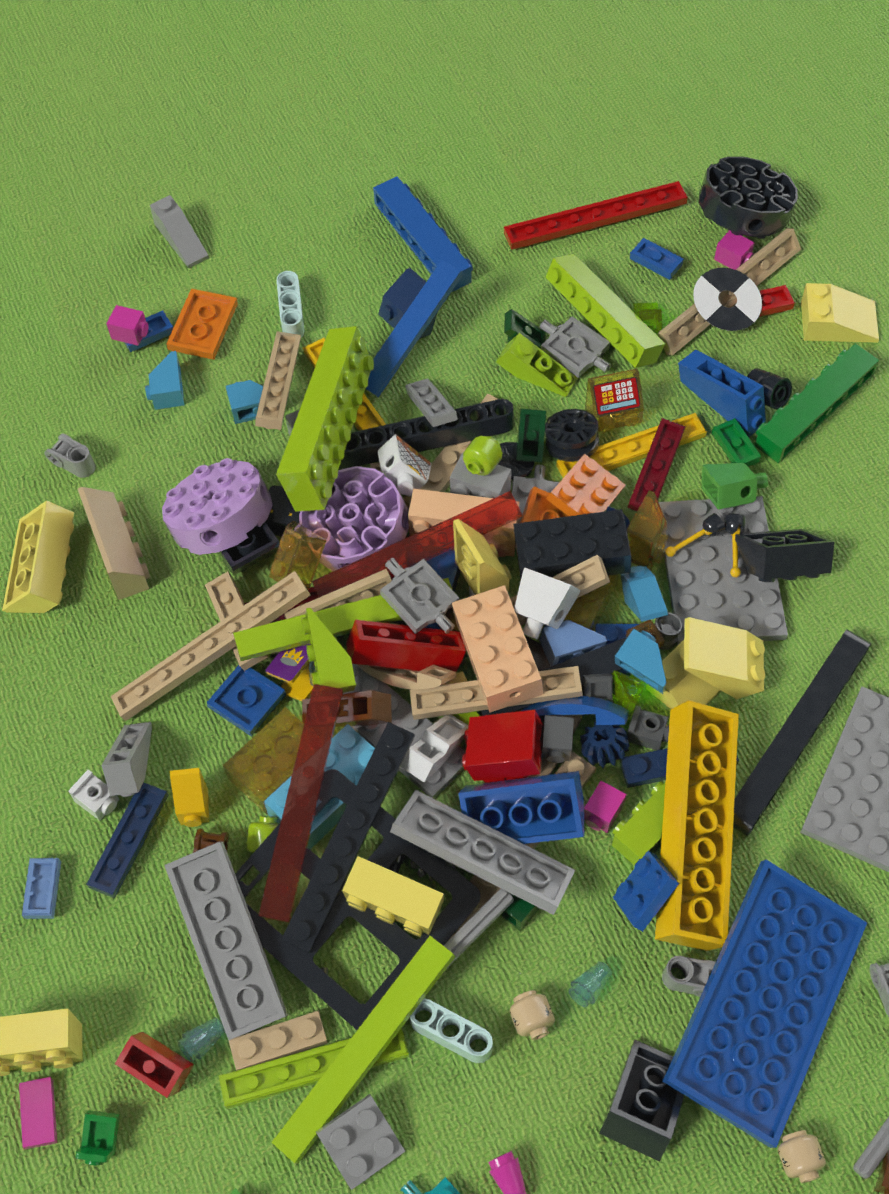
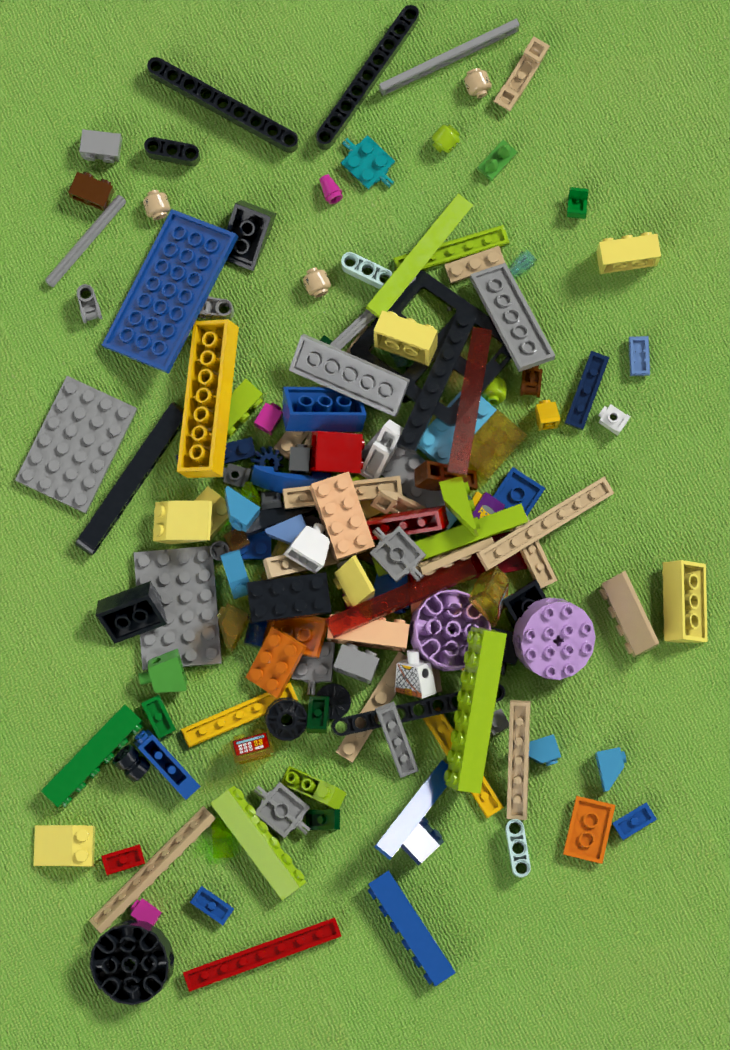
camera: 175 degrees right, 20 degrees up
dark pink tile [19,1077,57,1150] -> none
light grey piece [44,434,96,478] -> none
light grey slope [101,722,152,797] -> none
dark pink brick [106,305,149,346] -> none
red brick [115,1032,194,1098] -> none
light grey slope [150,195,209,269] -> none
light grey plate [316,1094,405,1190] -> none
lime head [463,436,502,476] -> none
clear light blue cone [568,961,612,1007] -> none
blue plate [613,850,679,932] -> none
dark red tile [627,418,686,517] -> none
hinge [665,513,726,557] -> none
sticker [693,268,762,331] -> none
hinge [724,514,746,578] -> none

